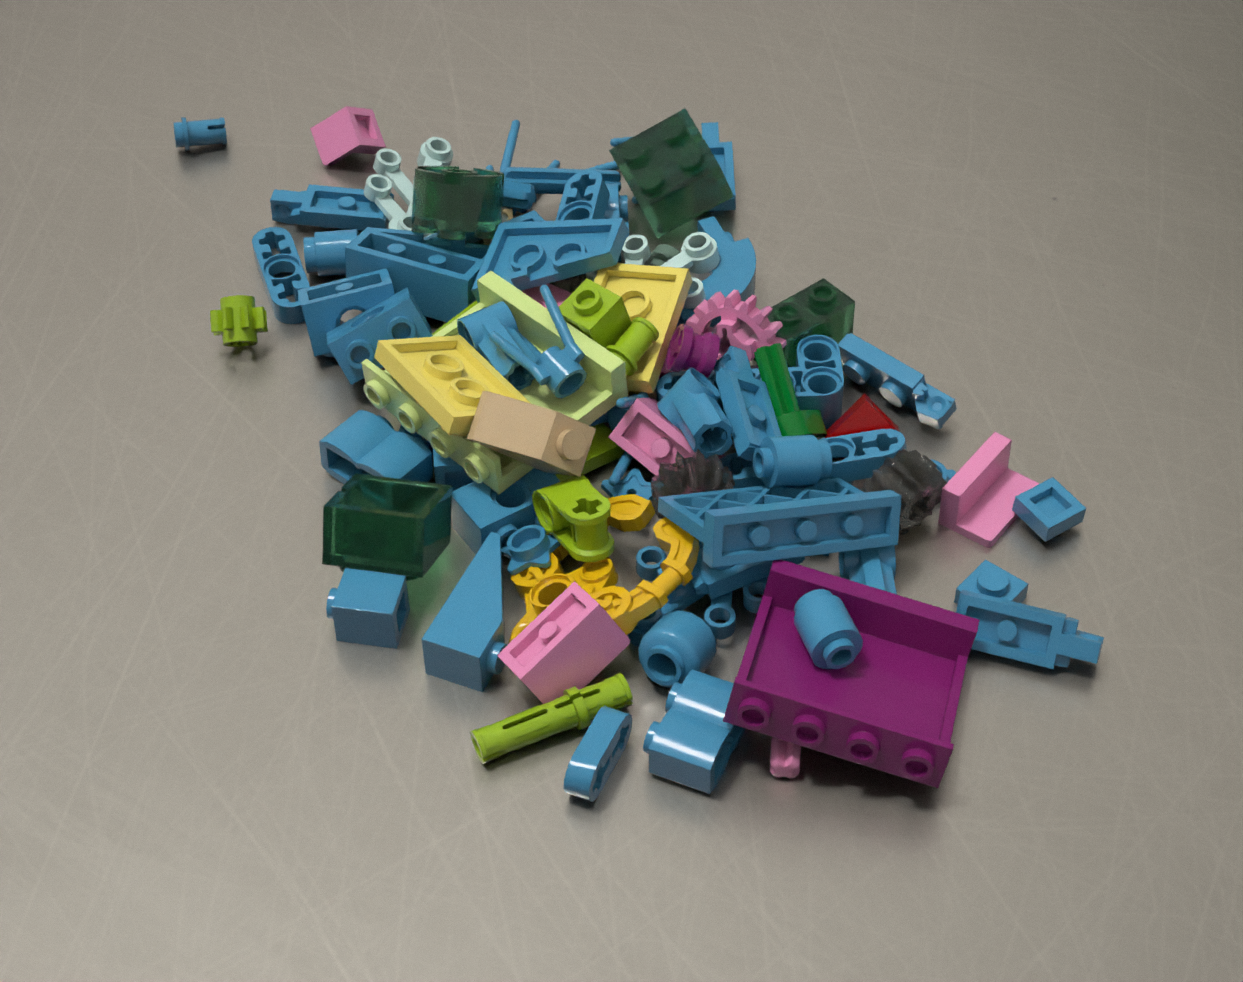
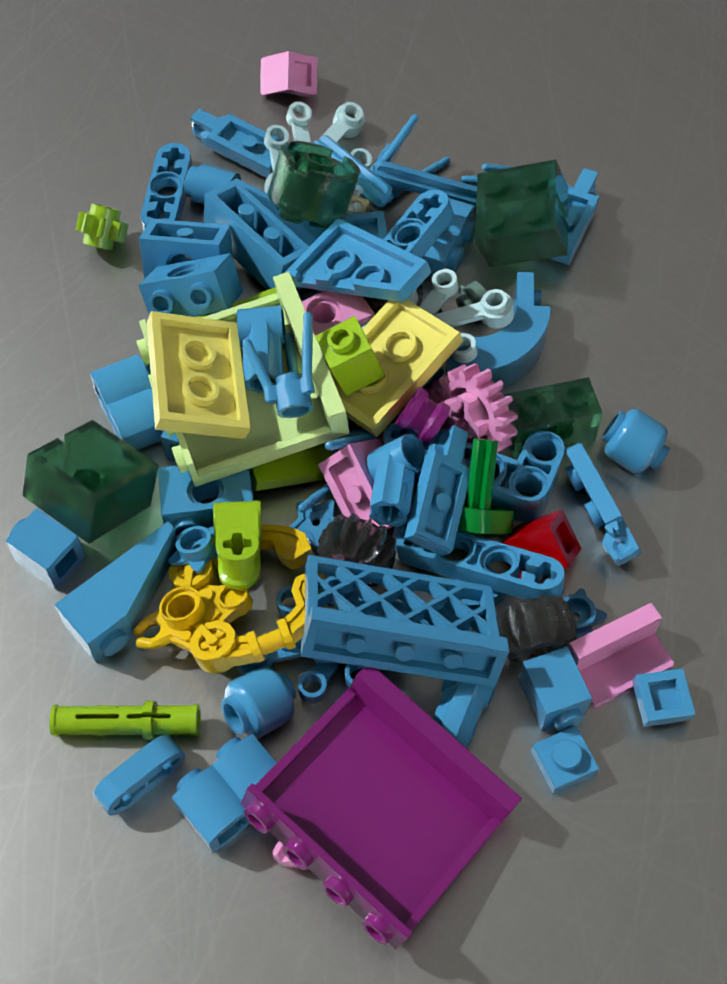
camera: 25 degrees right, 15 degrees up
dark azure pin [173,117,227,151] -> none
tan slope [467,391,596,477] -> none
bright pink panel [497,581,630,704] -> none
lime pin [606,317,659,376] -> none
dark azure brick [753,435,832,488] -> none
dark azure brick [794,589,863,669] -> none
dark azure hinge [956,590,1104,669] -> none
none -> dark azure brick [518,646,592,731]
none -> dark azure head [601,408,670,474]

